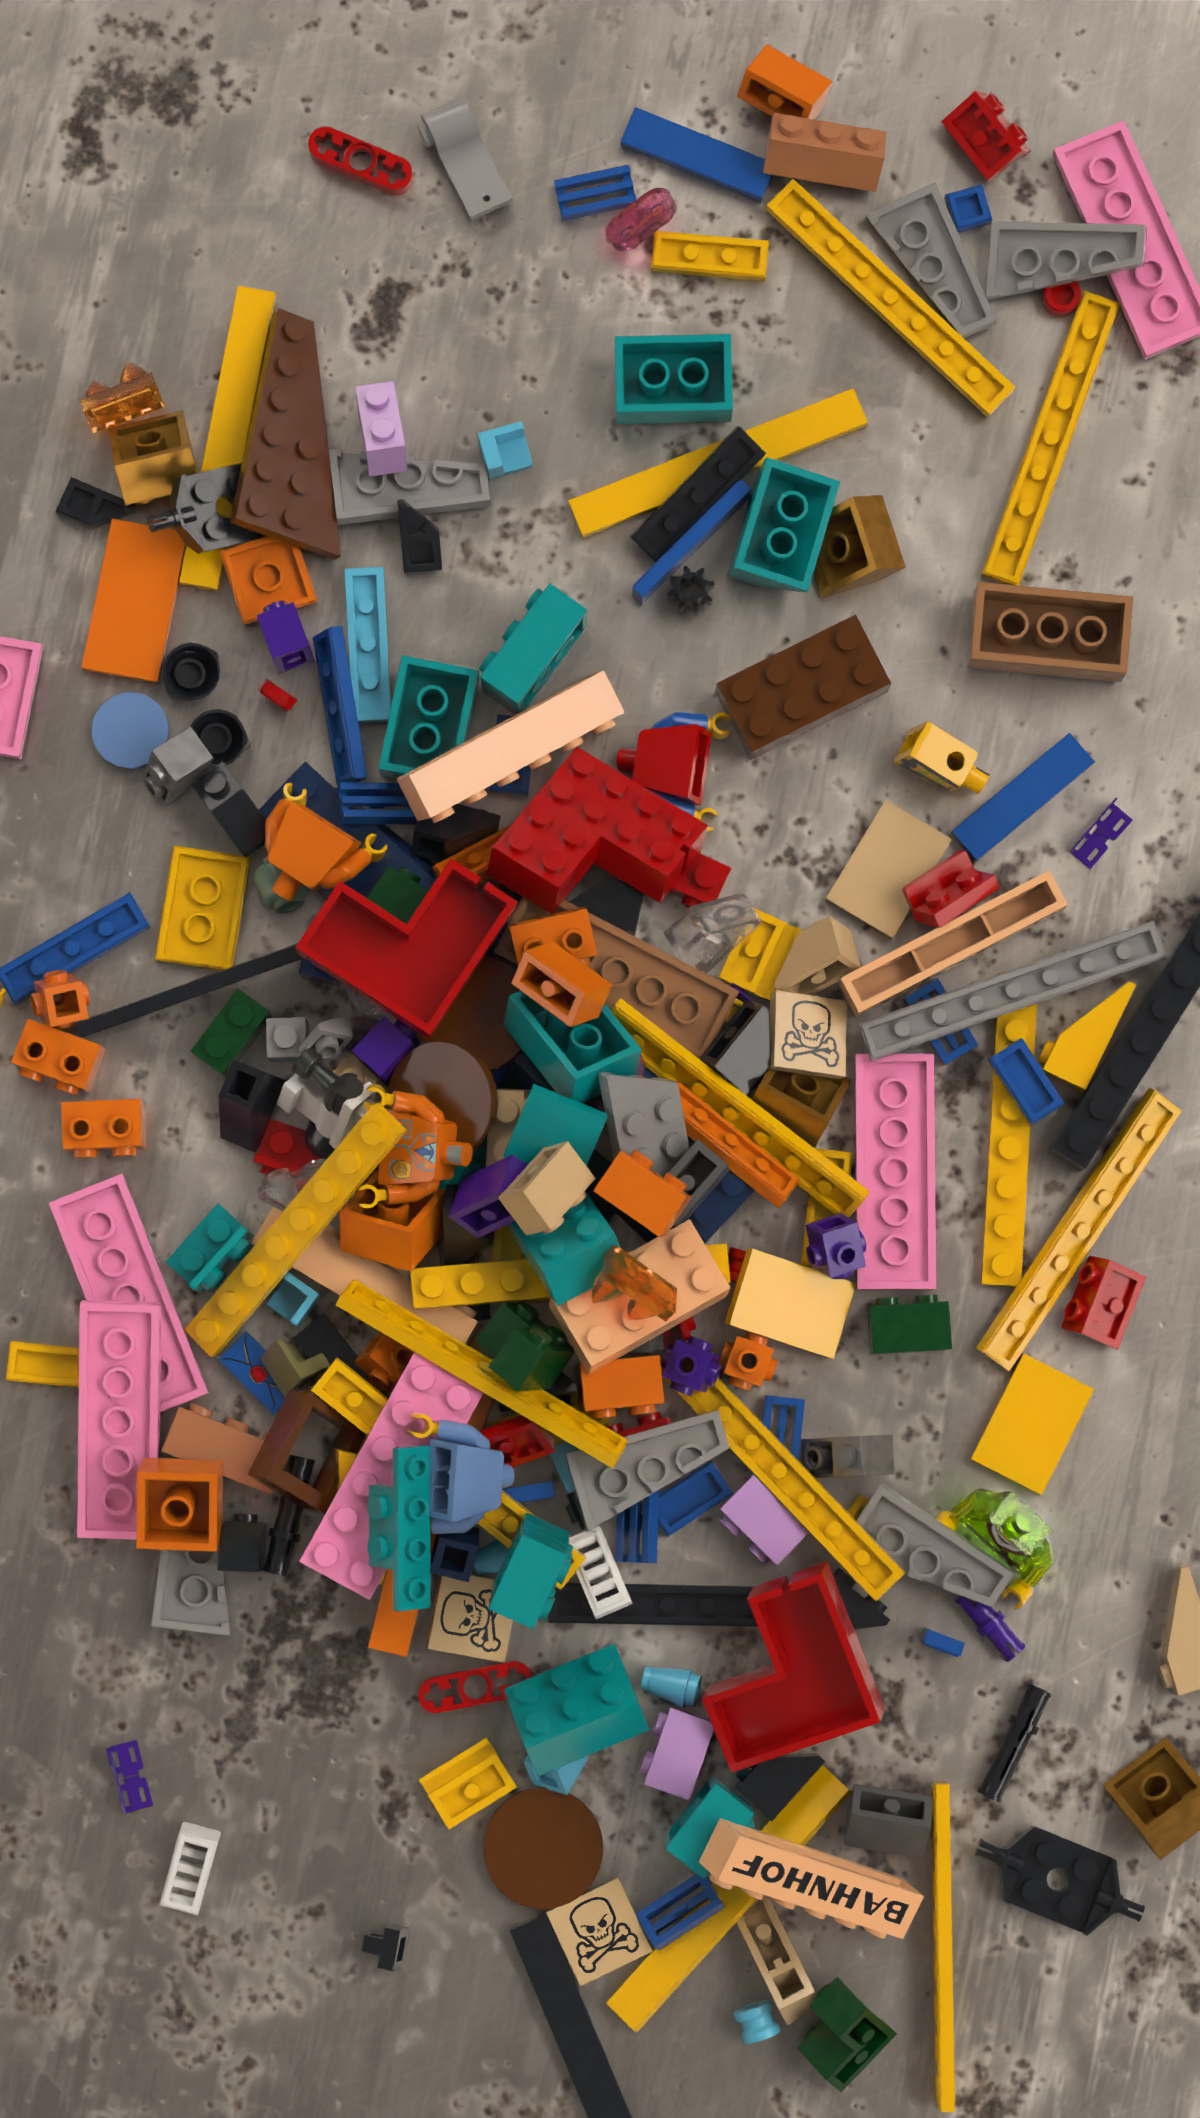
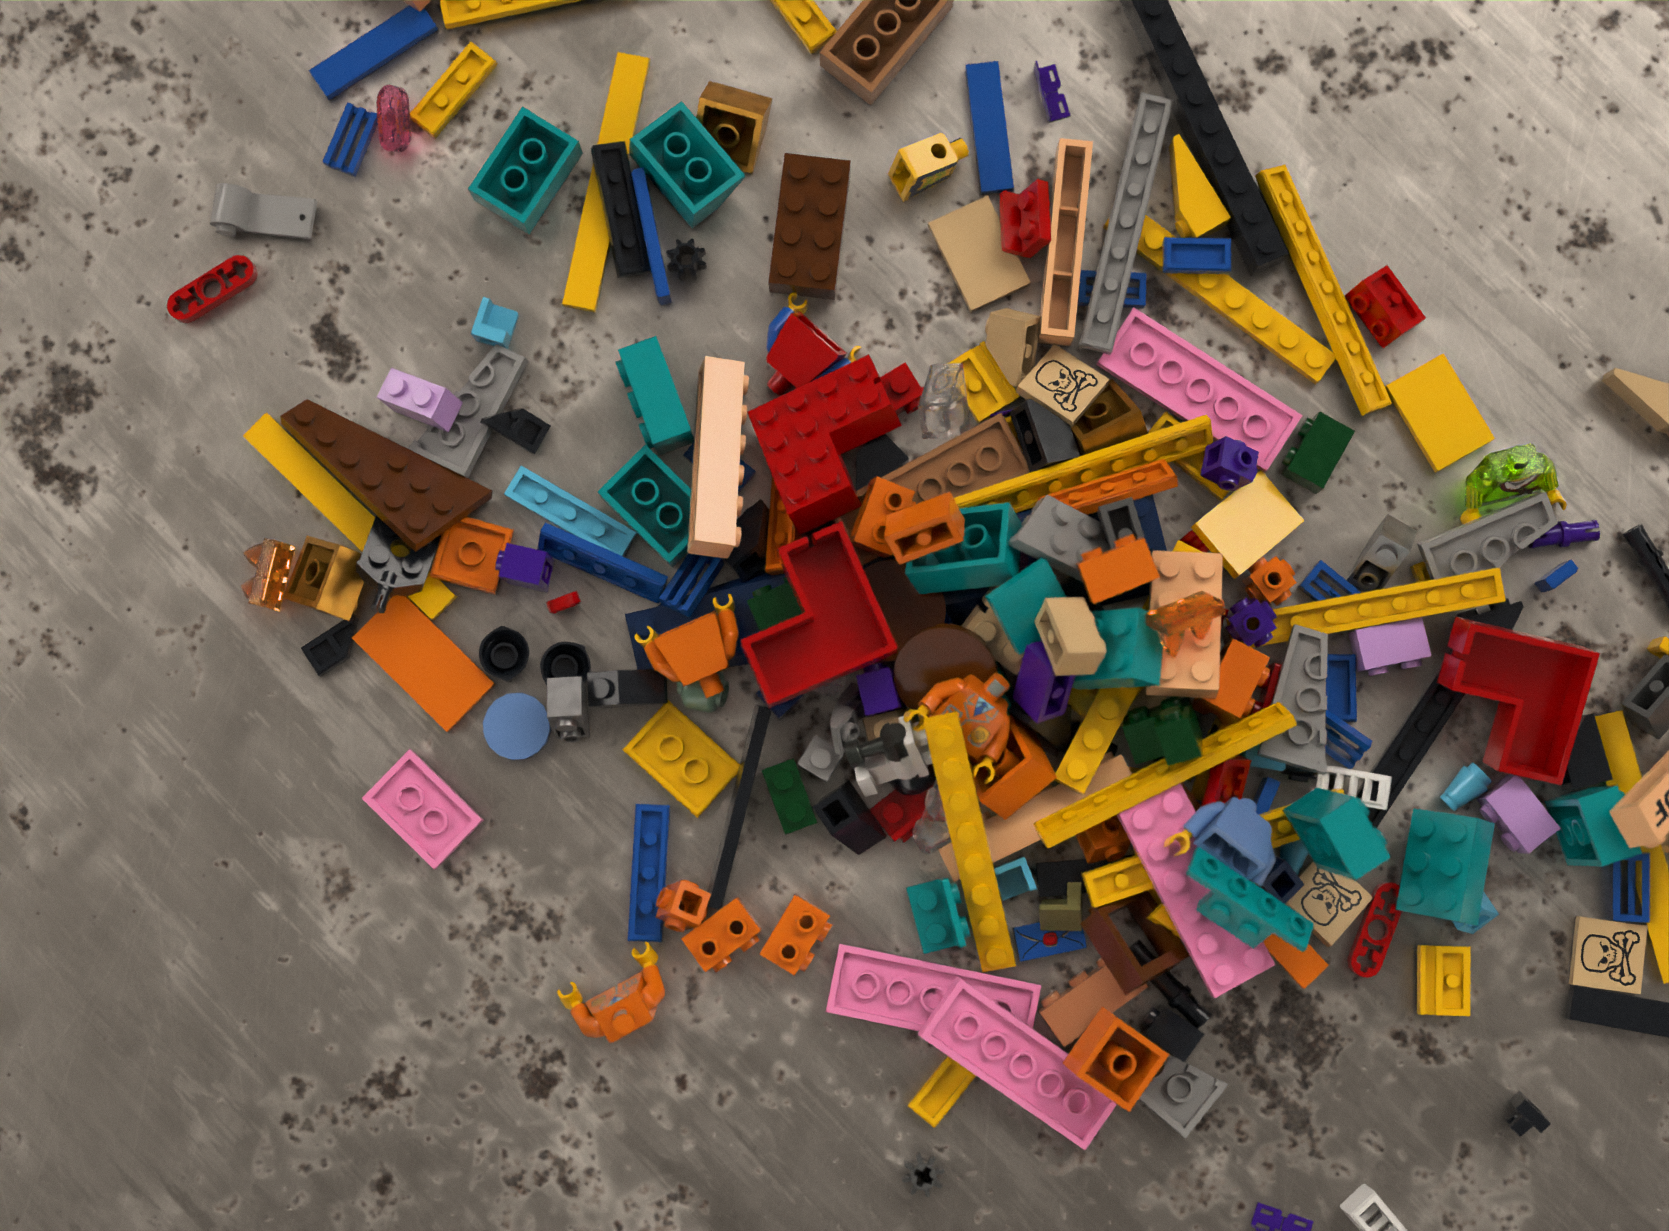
camera: 55 degrees left, 0 degrees up
reddish brown tile [483,1787,603,1909] -> none

